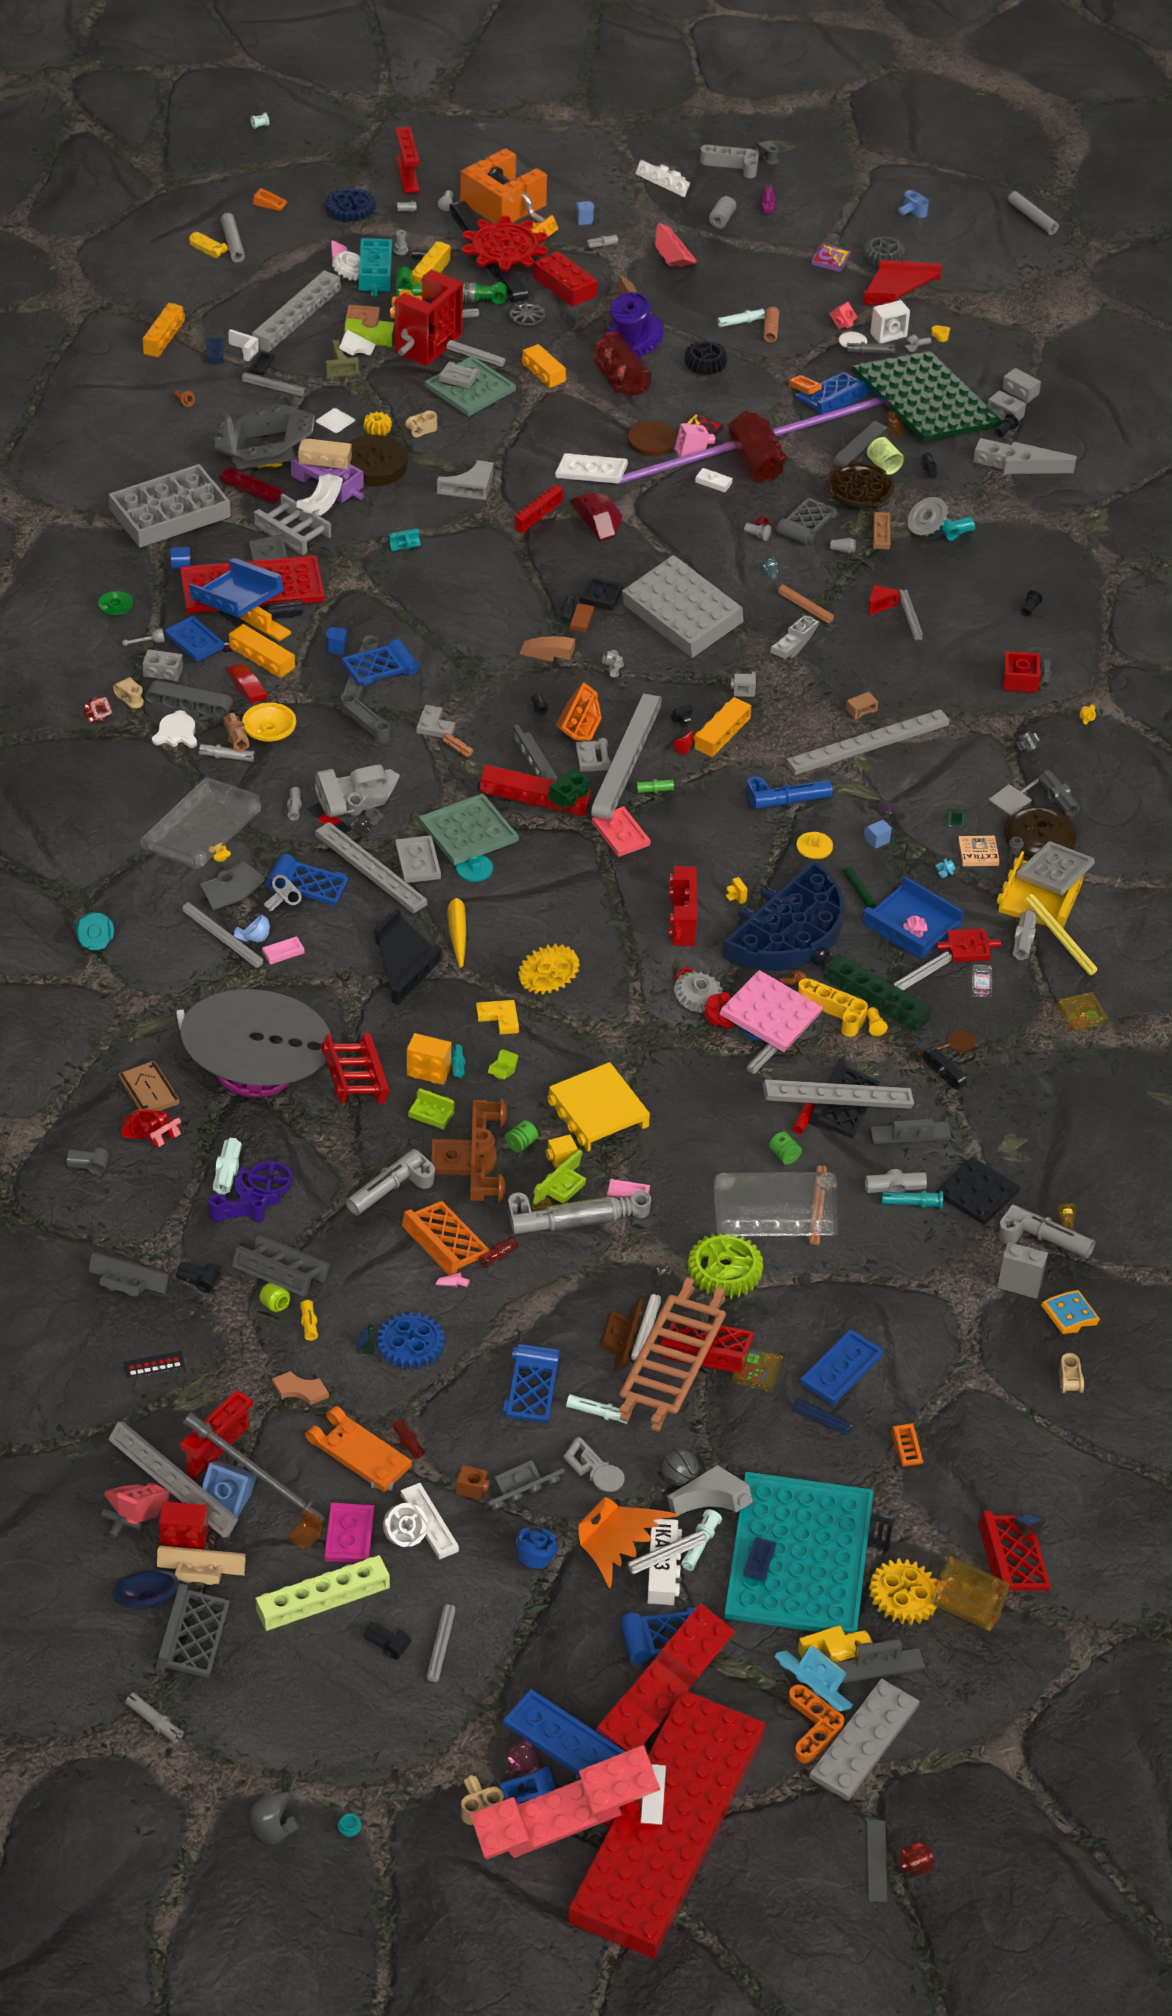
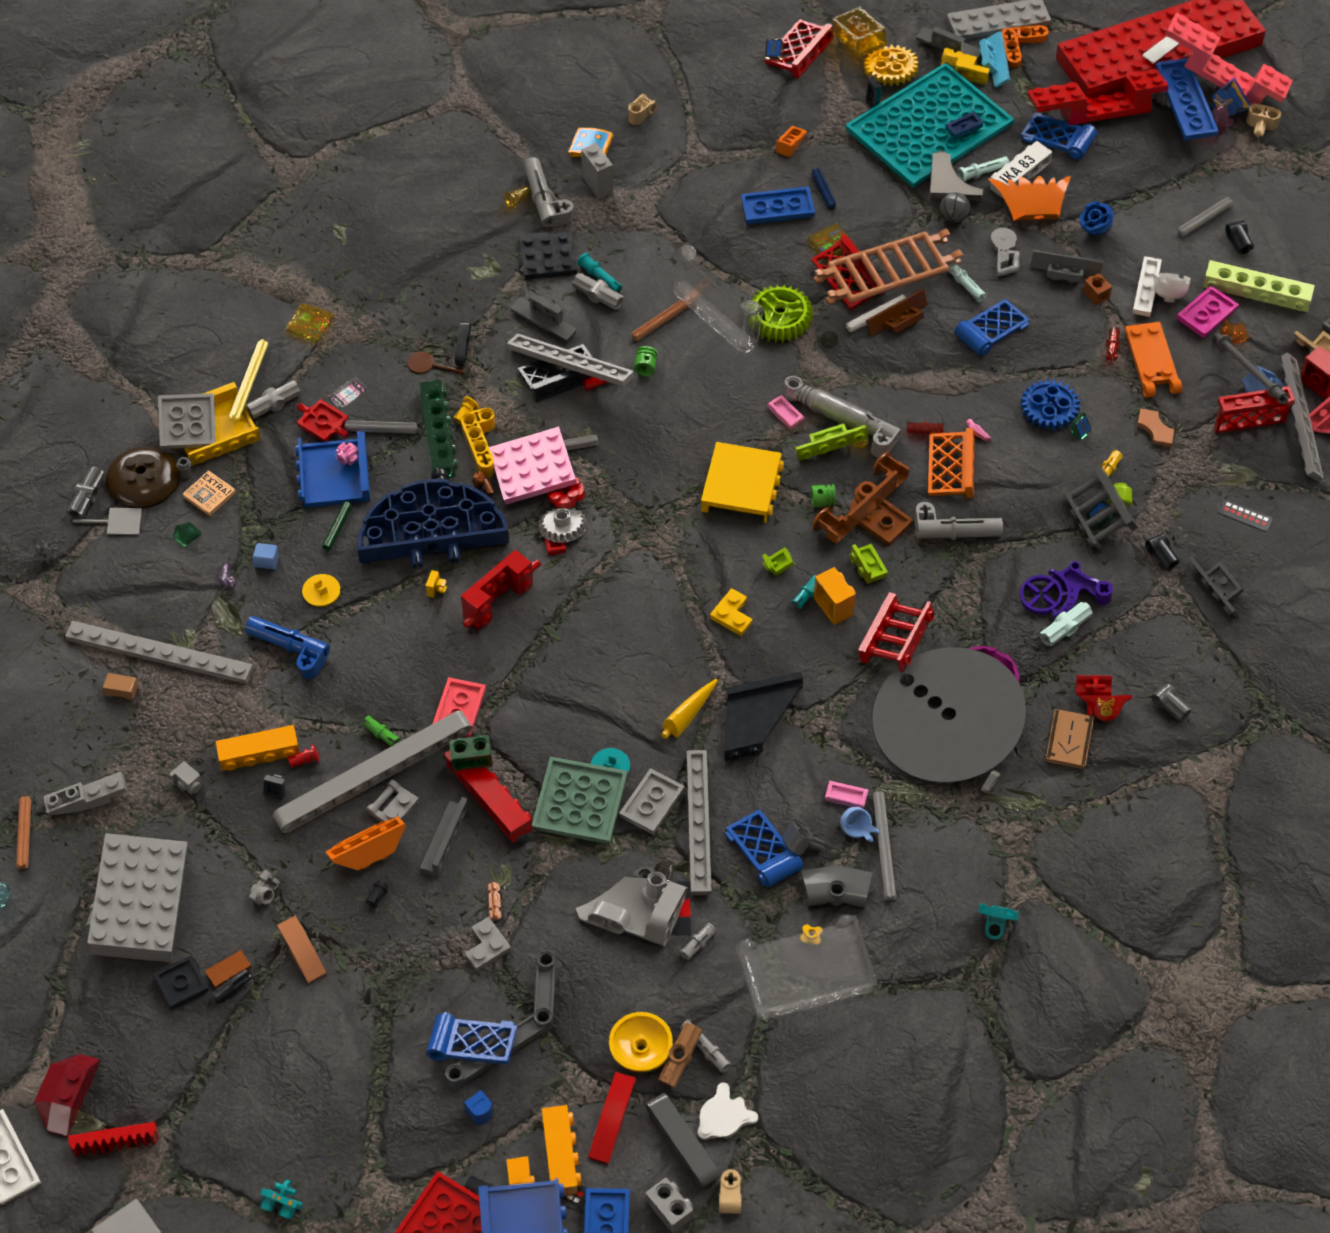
camera: 135 degrees left, 10 degrees up
clear red brick [84,696,112,723] -> none
yellow gear [518,944,580,995] -> none
yellow brick [546,1135,578,1167] -> none
axle [628,1530,707,1574] -> none
medium azure plate [936,858,956,878] -> none

